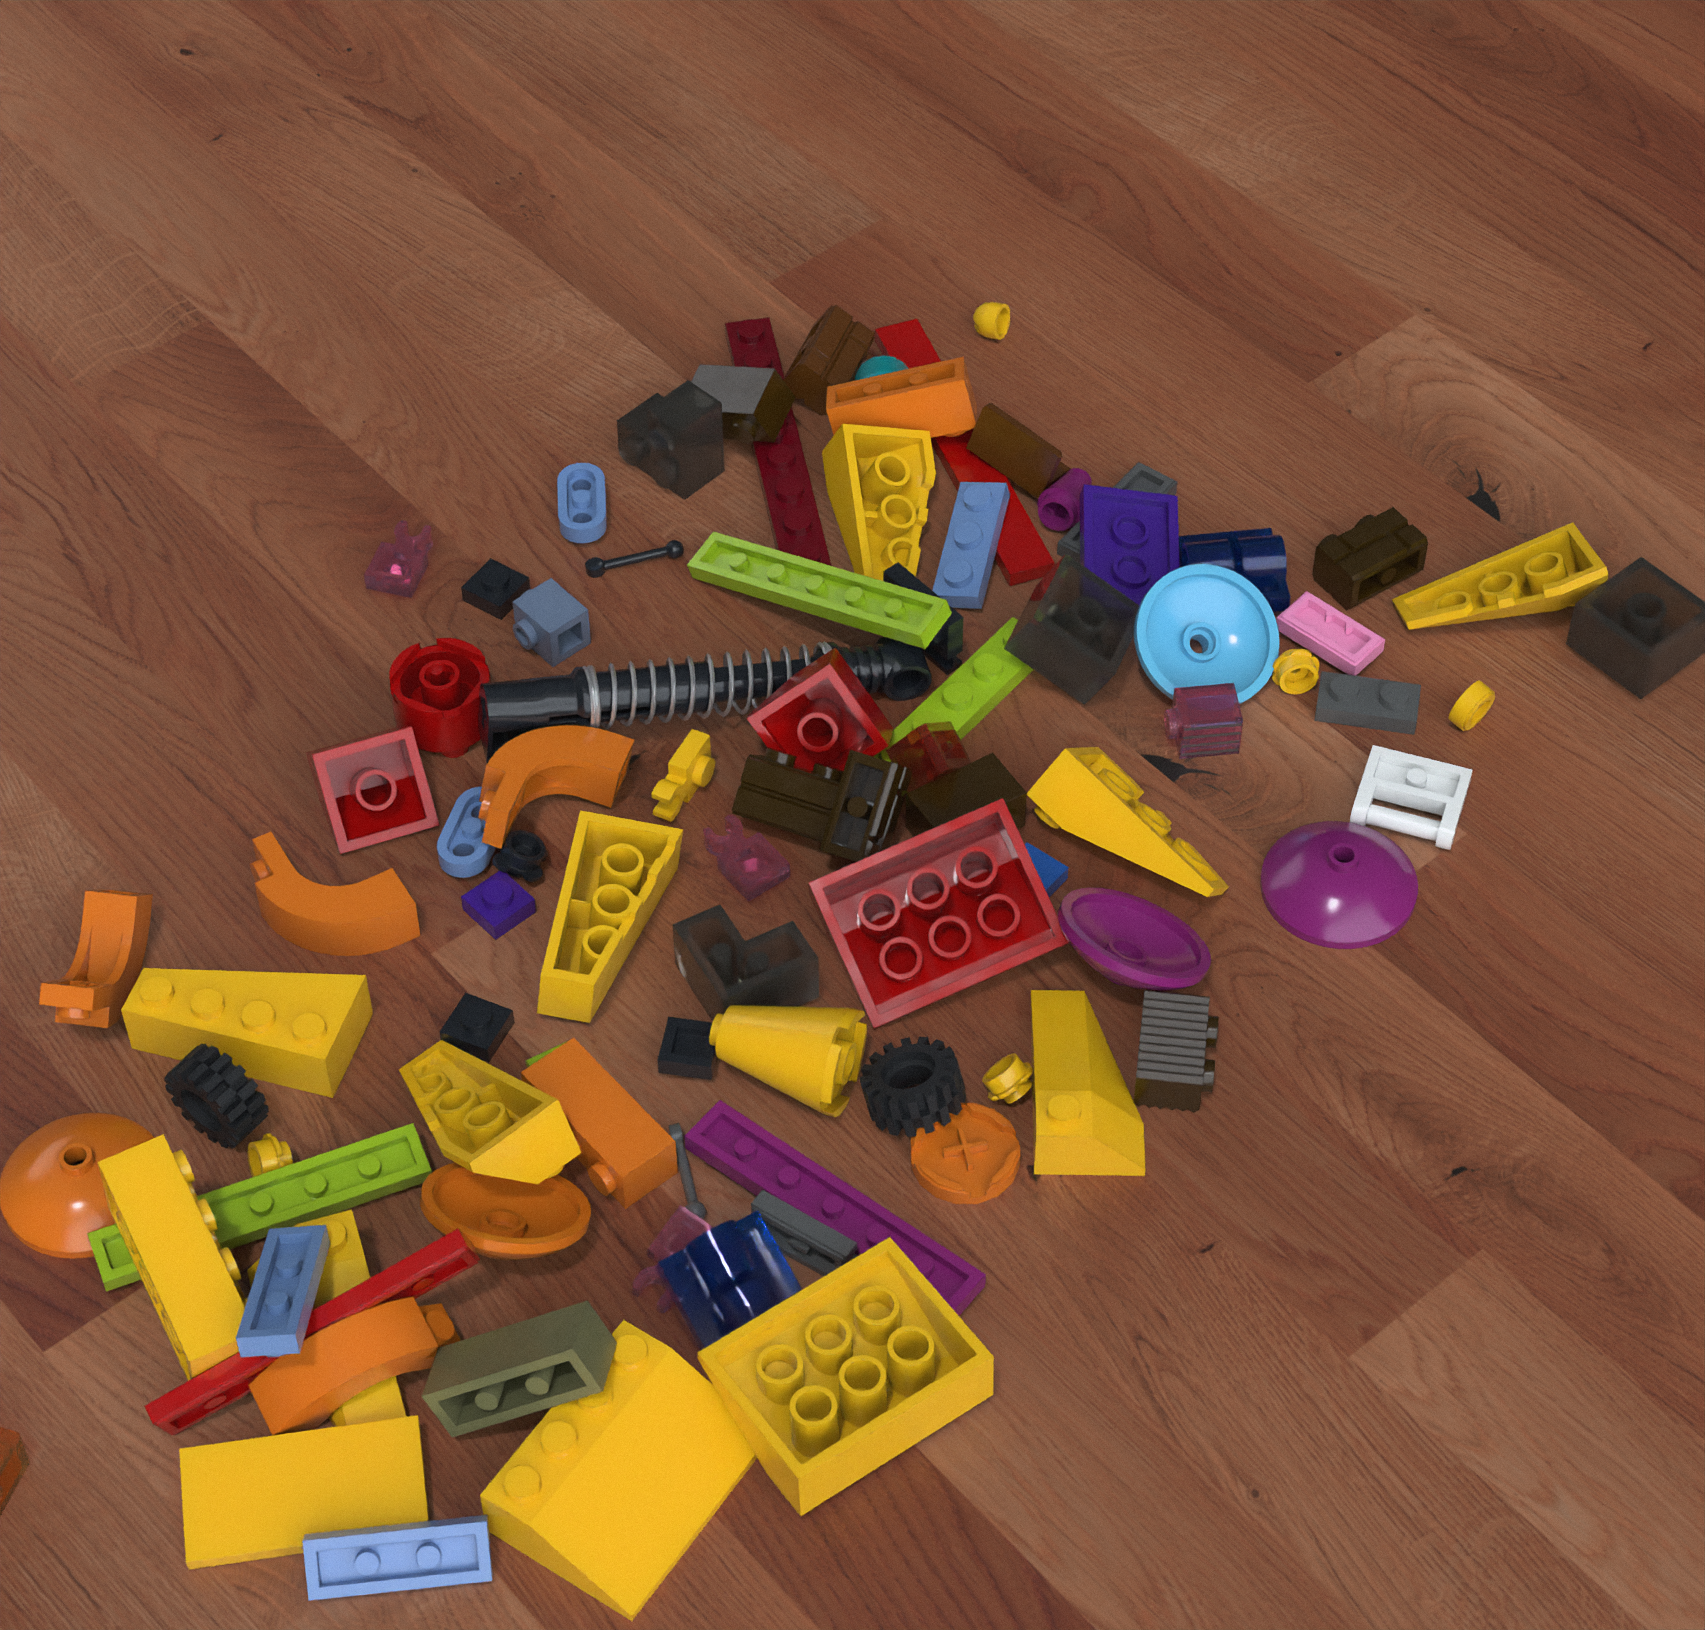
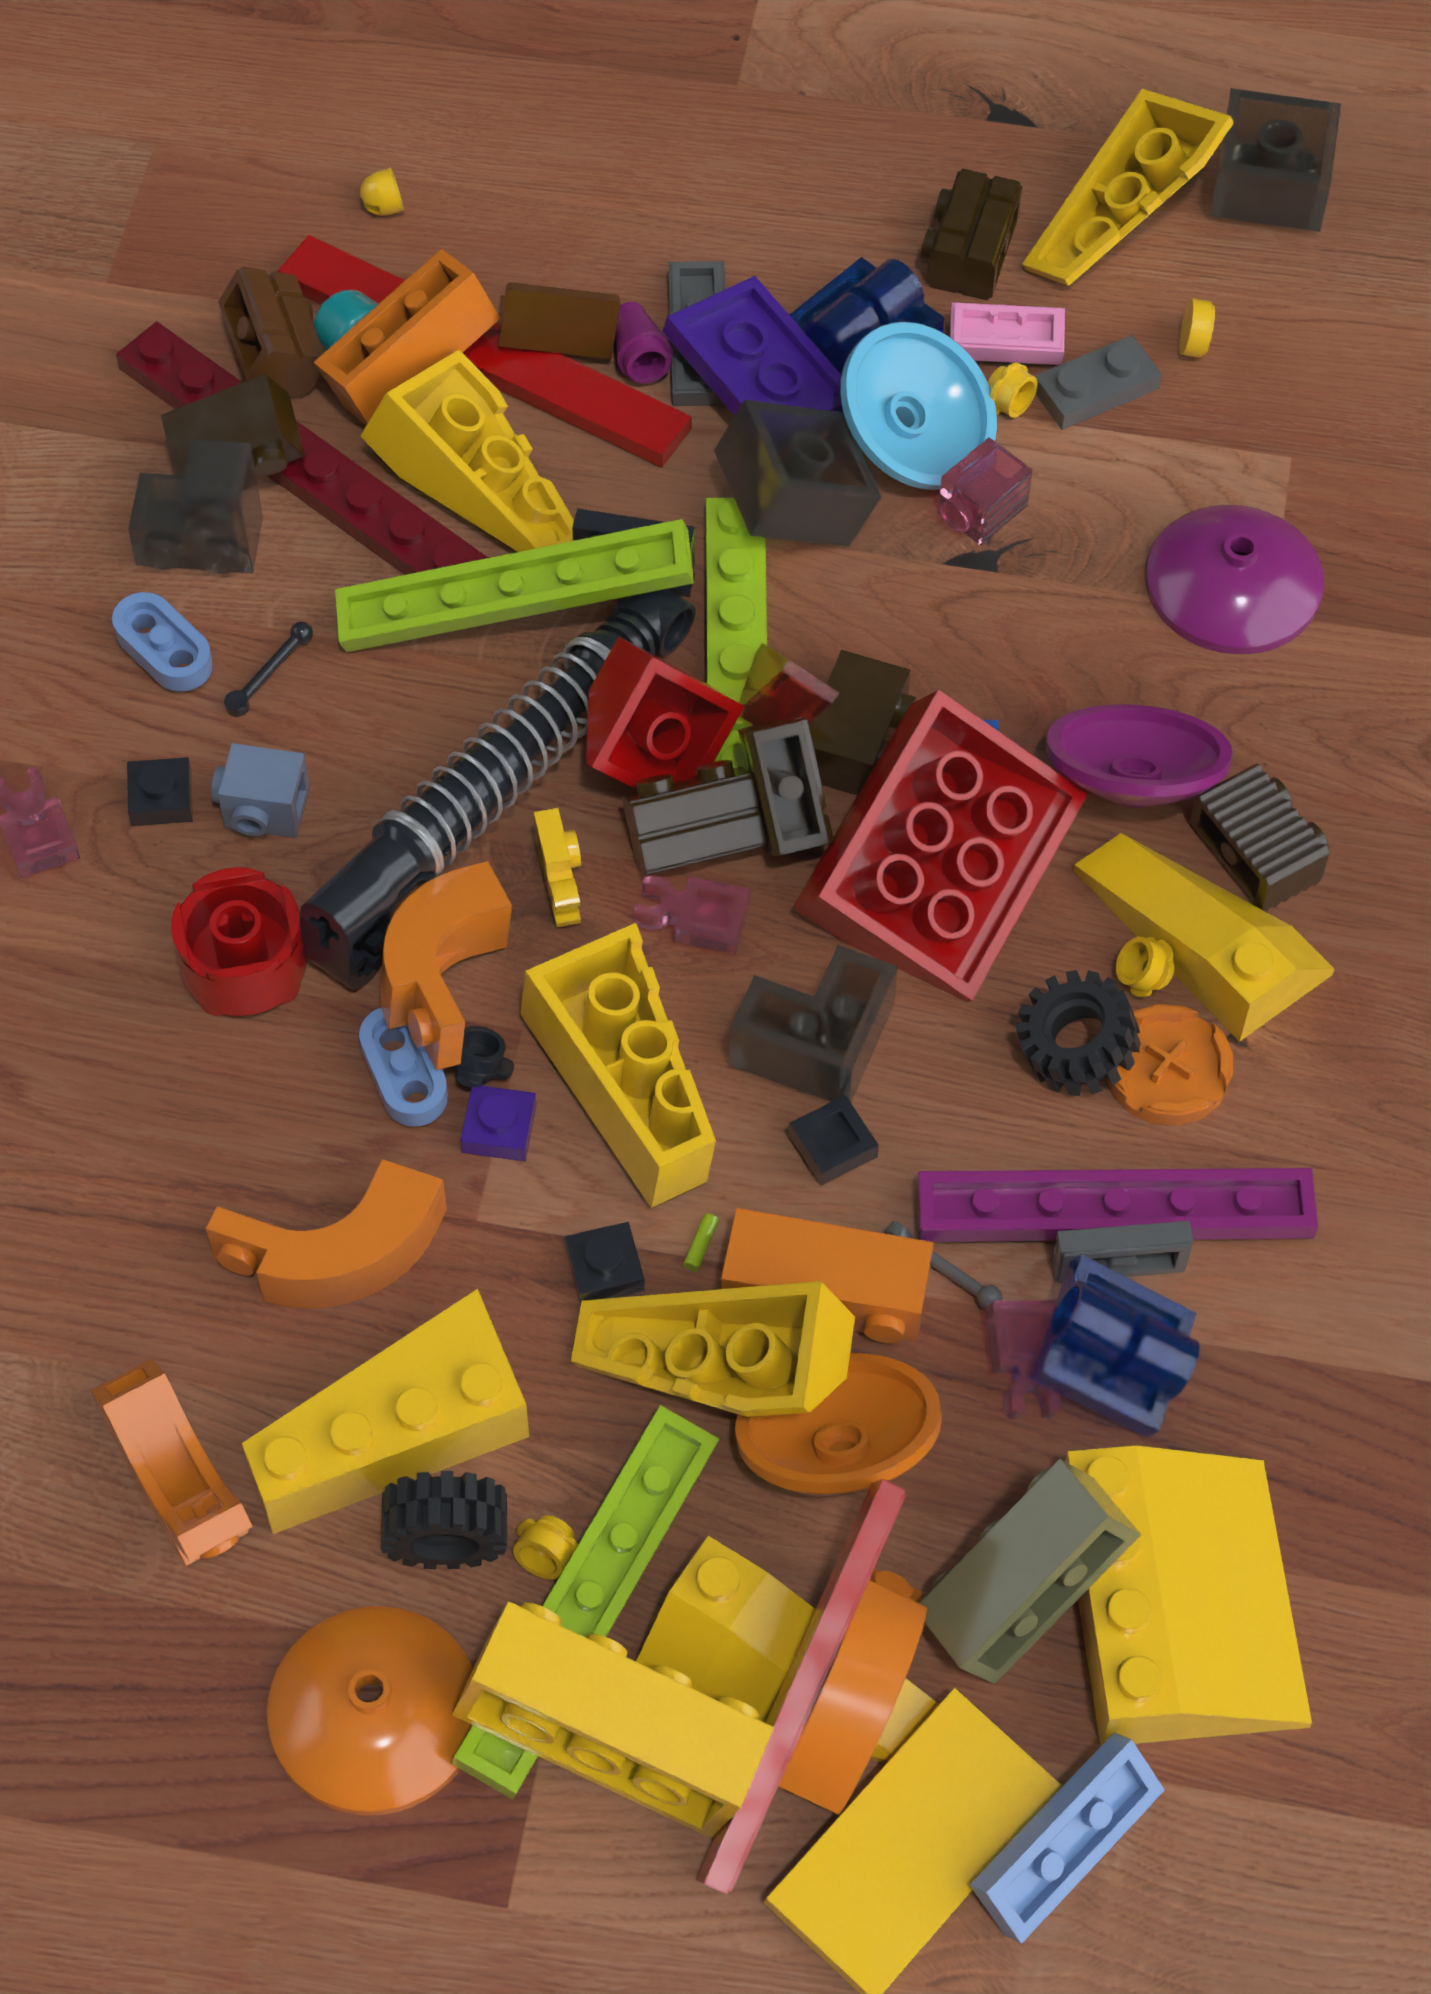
camera: 40 degrees left, 10 degrees up
medium blue plate [236,1225,330,1357] -> none
slope [306,725,439,854] -> none
yellow slope [697,1237,994,1516] -> none
yellow cone [709,1005,867,1117] -> none
medium blue plate [932,482,1010,609] -> none
yellow wedge [1027,747,1229,897] -> none
white plate [1350,745,1473,850] -> none

